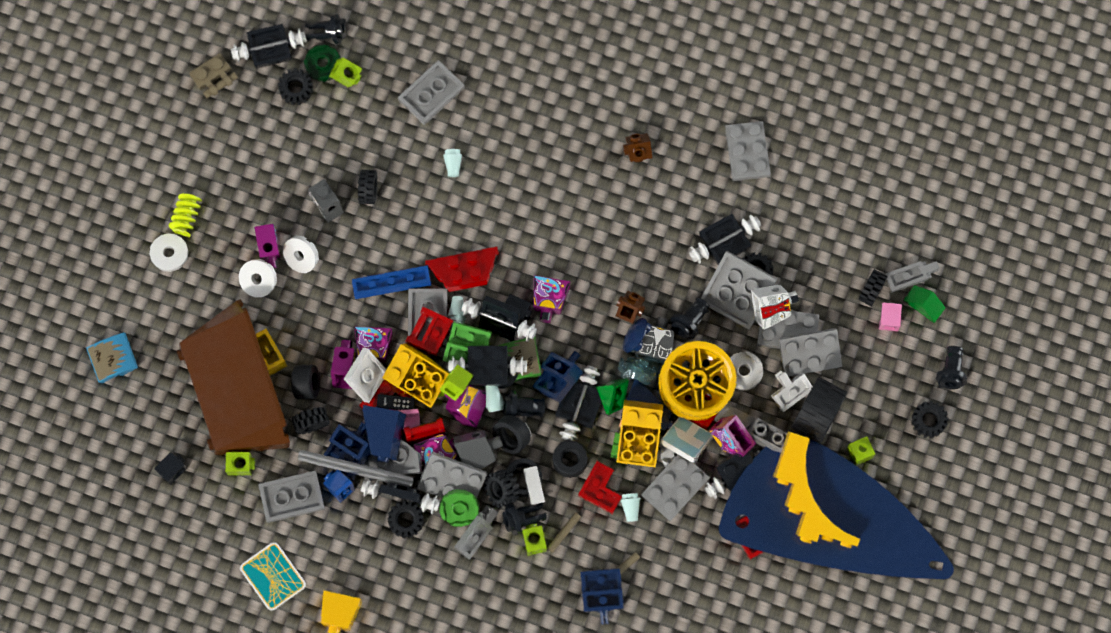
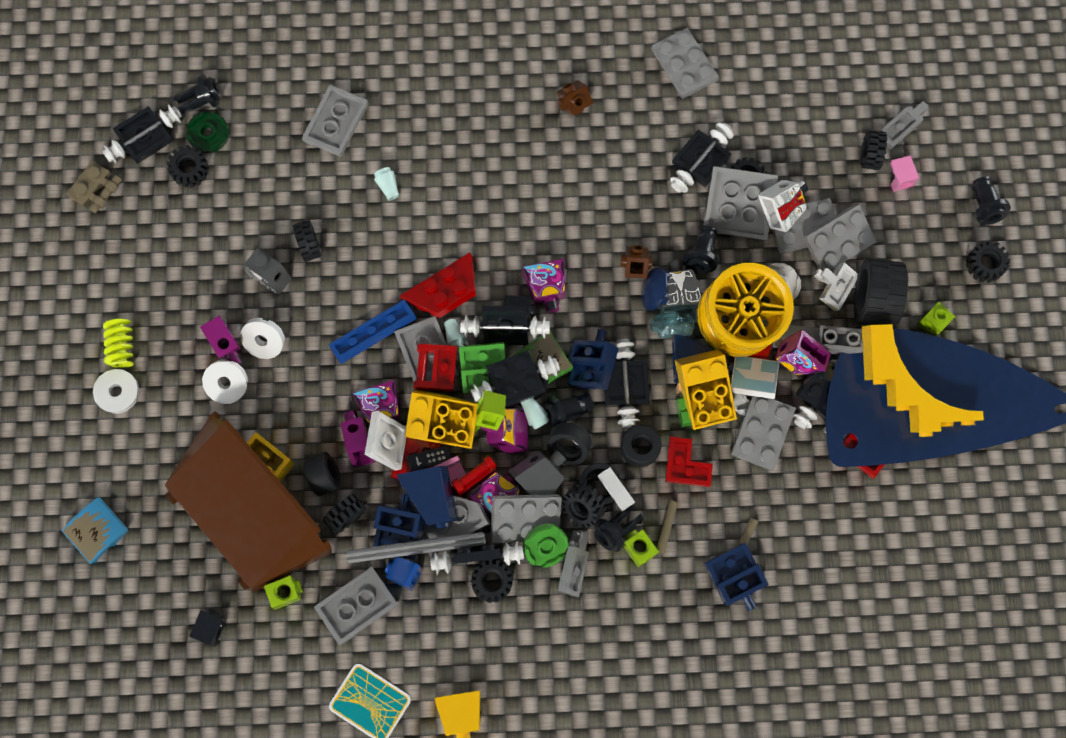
camera: 25 degrees left, 0 degrees up
lime brick [329,57,362,87] -> none
green slope [596,378,629,415] -> none
light aqua cone [621,493,640,522] -> none
green slope [903,285,946,323] -> none

